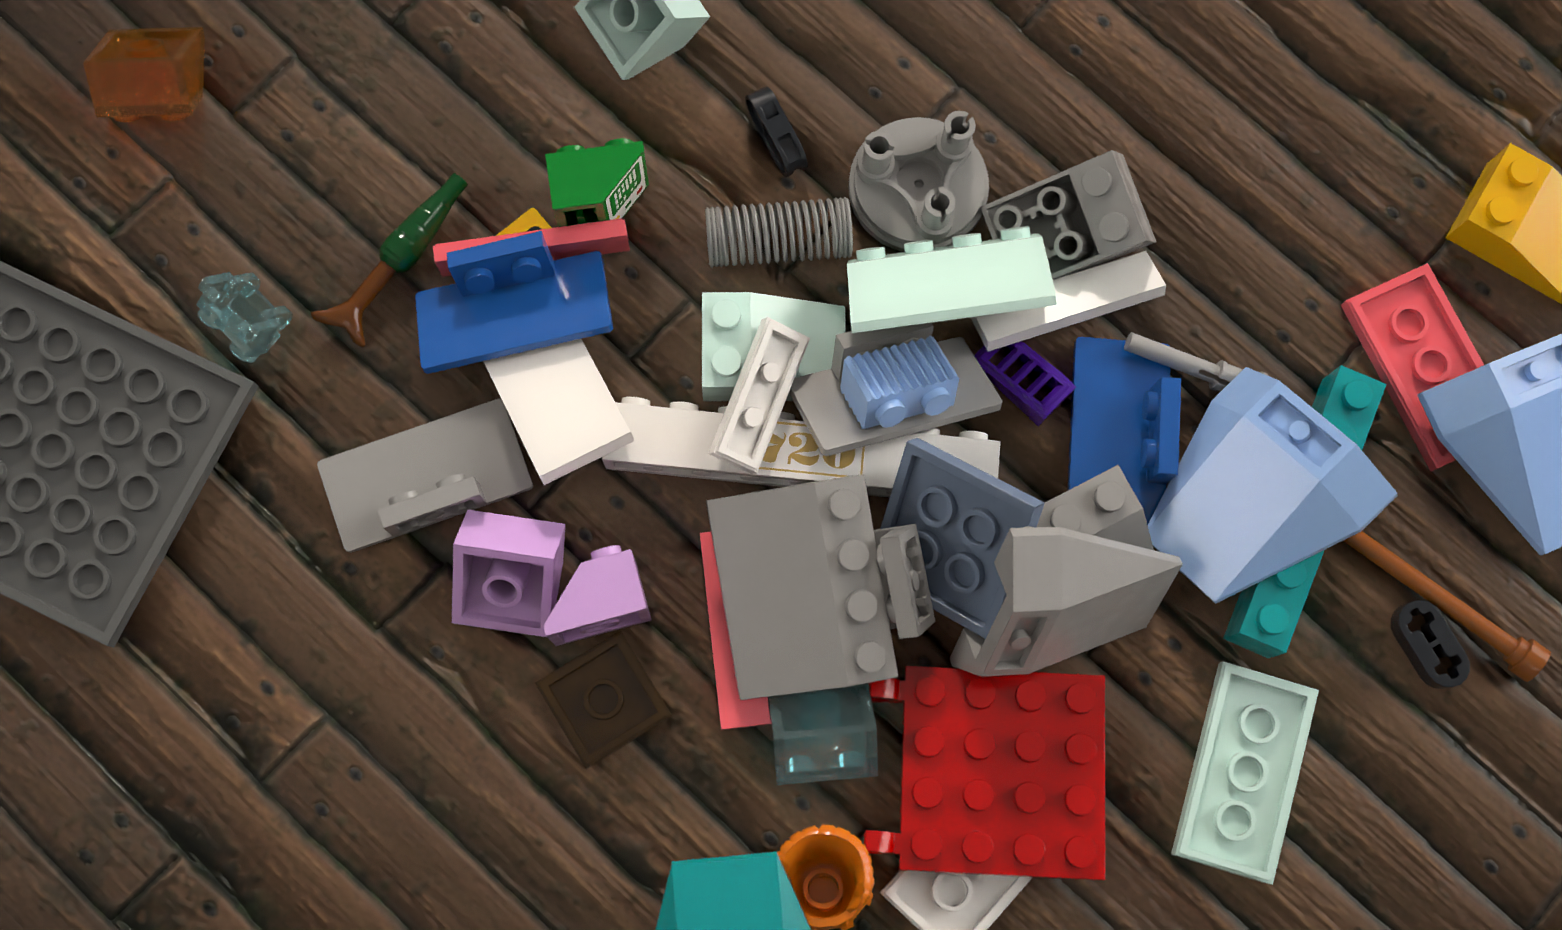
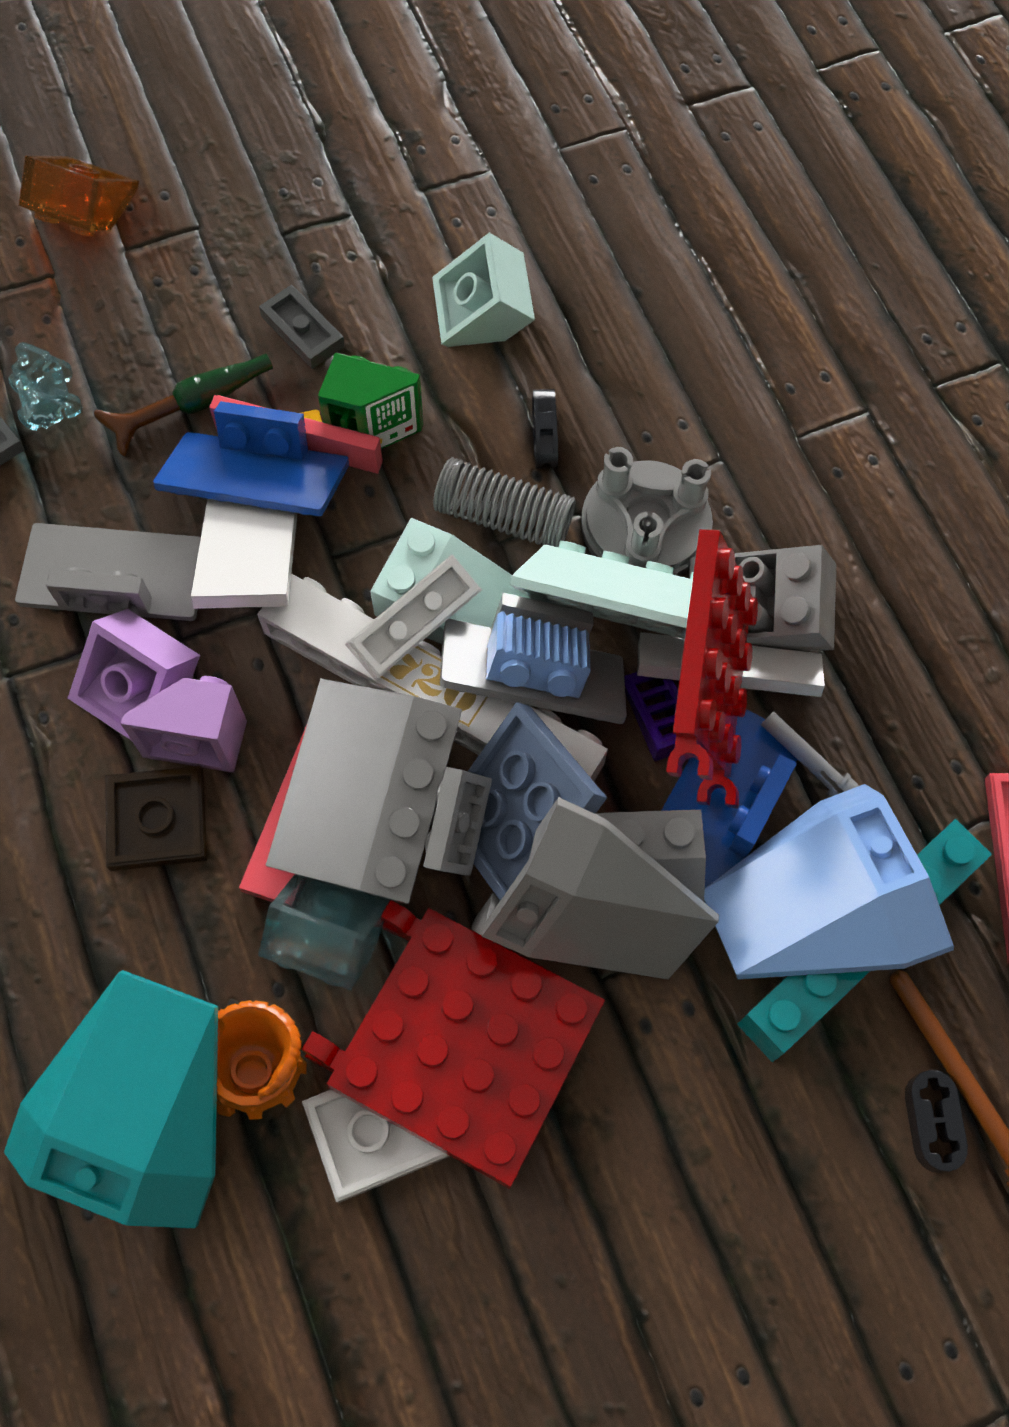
camera: 30 degrees right, 10 degrees down
light aqua tile [1171,661,1319,885] -> none
none -> dark grey plate [259,284,345,369]
none -> red plate [666,529,758,808]

